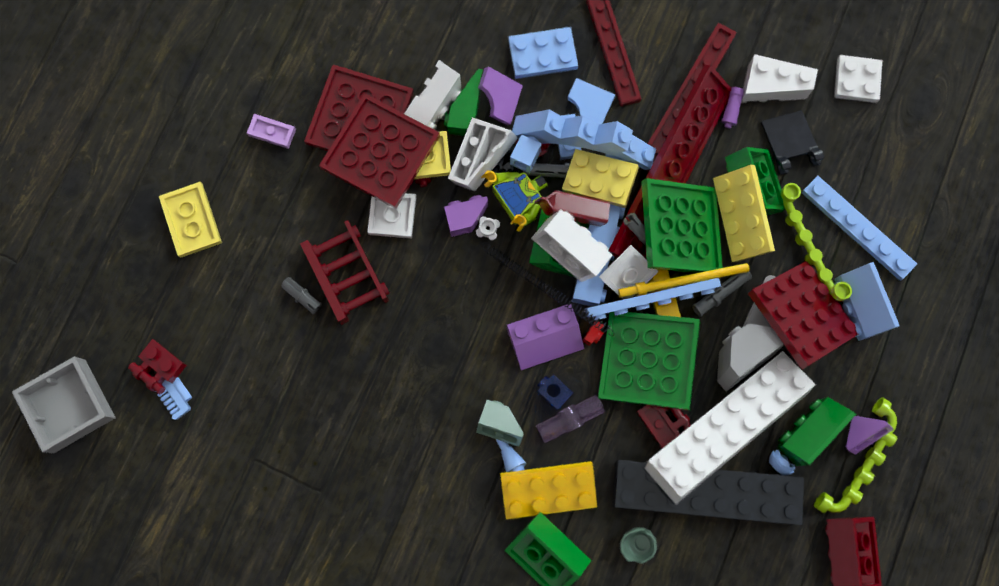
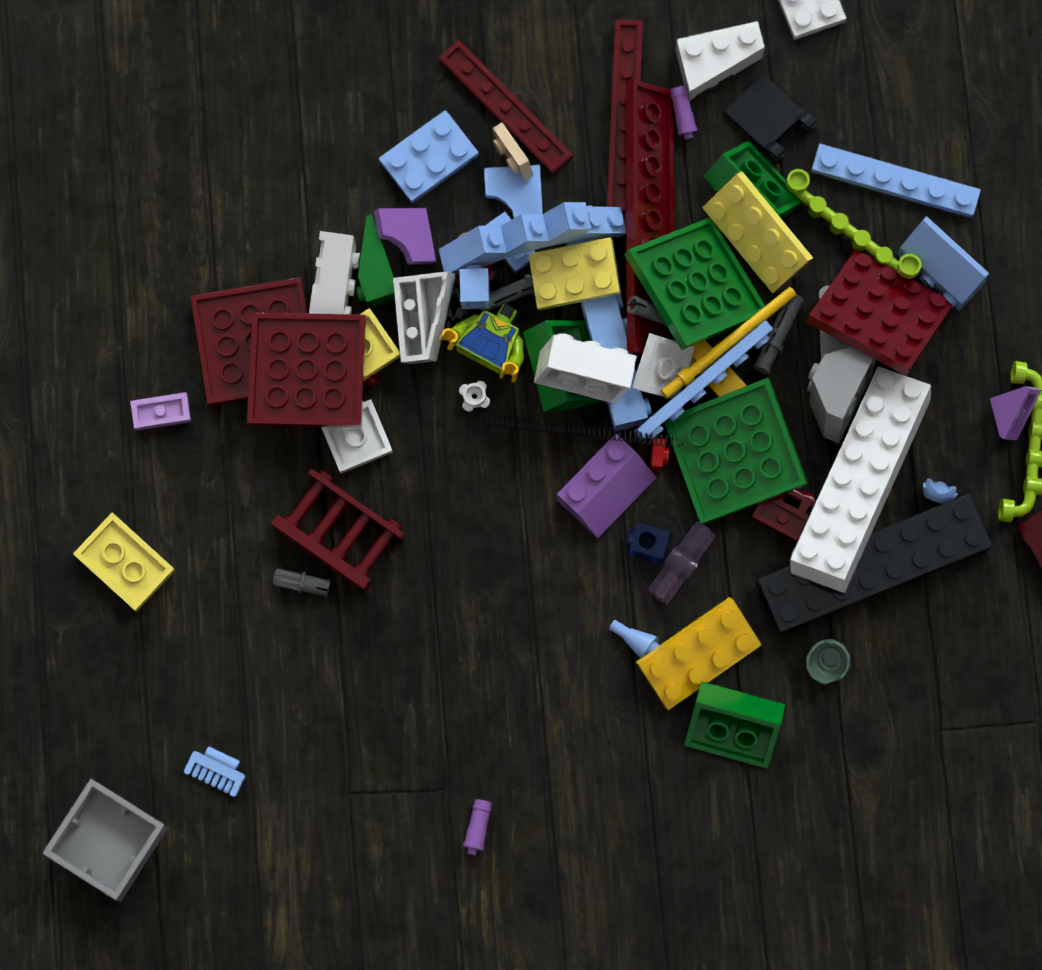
camera: 25 degrees left, 0 degrees up
dark red plate [128,339,187,395] -> none
medium lavender slope [444,195,488,237] -> none
slope [476,400,524,447] -> none
piece [534,190,610,227] -> none
green slope [777,397,856,466] -> none
none -> medium lavender piece [463,799,492,856]
none -> tan plate [493,123,534,181]

